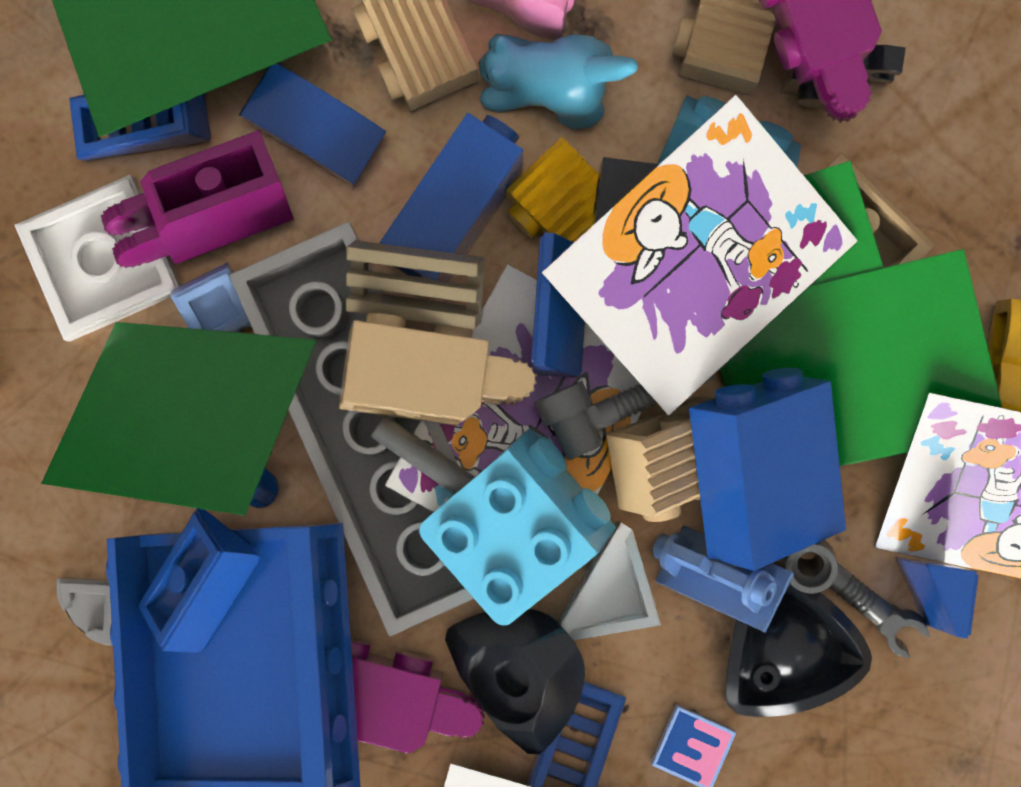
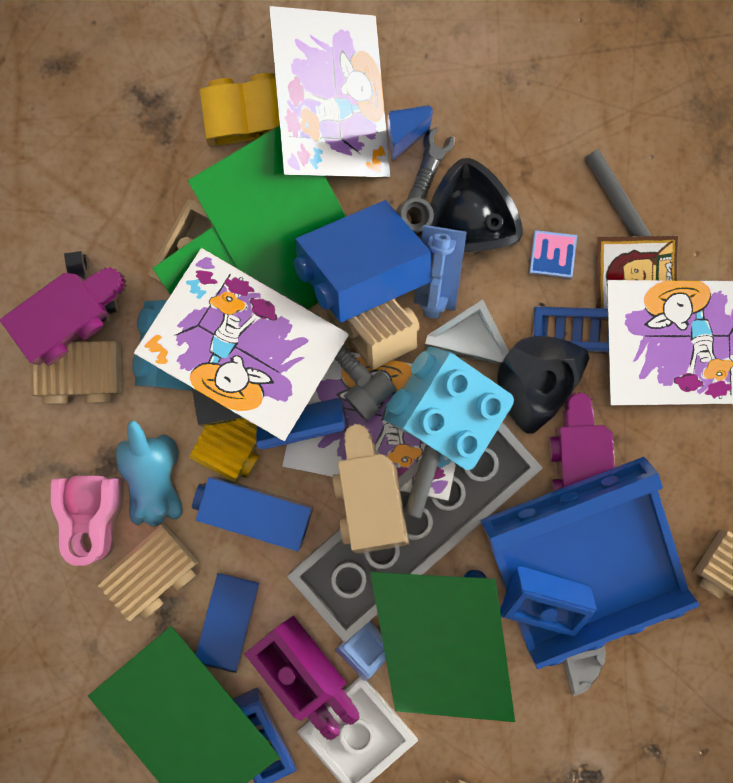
camera: 105 degrees left, 0 degrees up
dark tan tile [346,240,484,329] -> none

